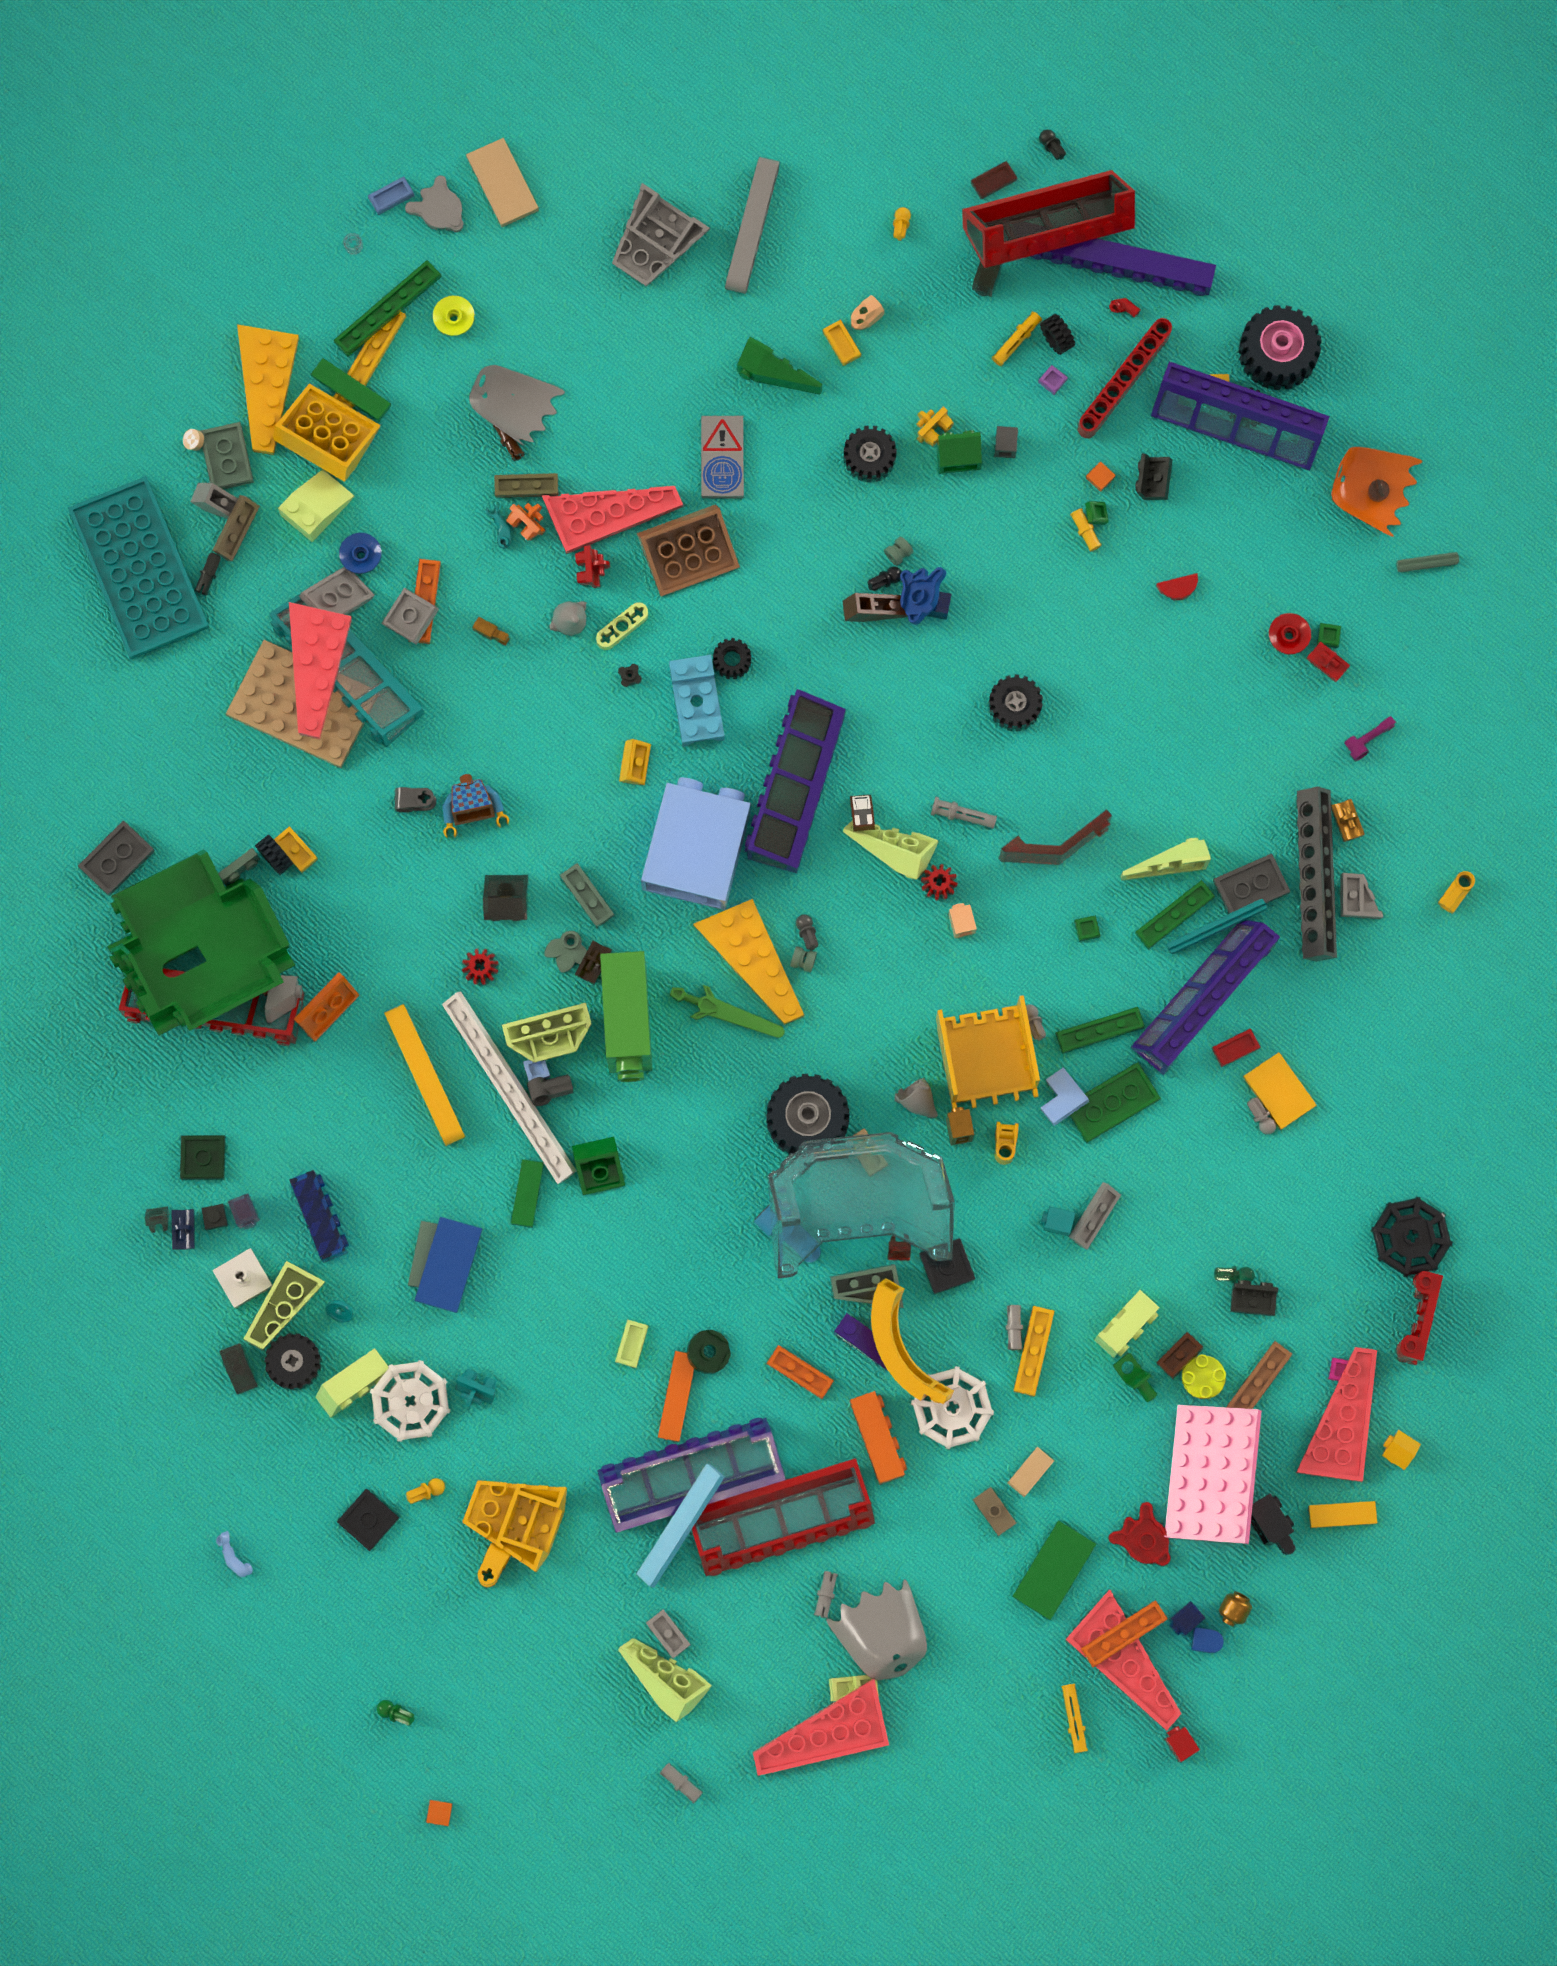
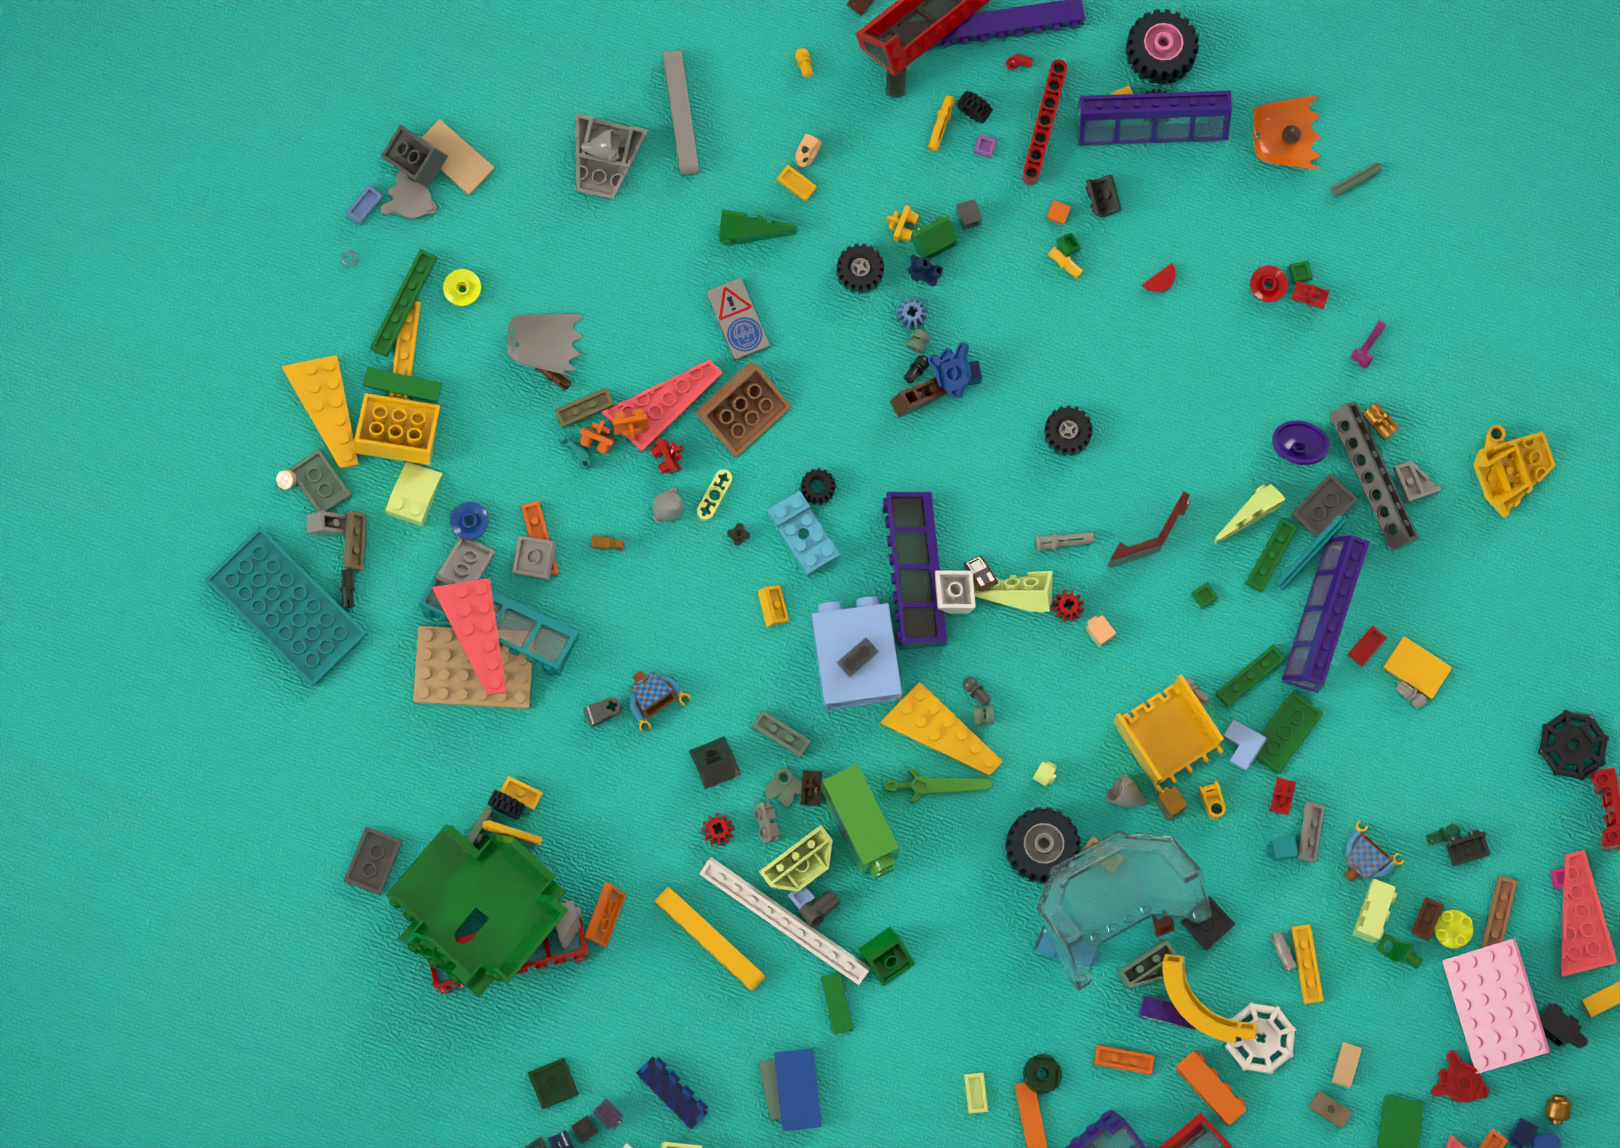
camera: 25 degrees left, 0 degrees up
none -> dark grey slope [381,125,448,188]
none -> yellow tile [481,820,542,845]
none -> light grey hat [581,130,622,161]
none -> orange hips [613,408,649,440]
none -> light grey hinge [754,802,781,844]
none -> clear smoke plate [837,637,879,678]
none -> medium blue gear [896,298,928,330]
none -> dark blue hips [908,255,943,287]
none -> white slope [935,571,975,614]
none -> yellowish green plate [1032,761,1057,787]
none -> red hips [1269,777,1296,816]
none -> dark purple dish [1272,421,1329,465]
none -> torso [1344,821,1404,882]
none -> yellow wedge [1473,432,1556,518]

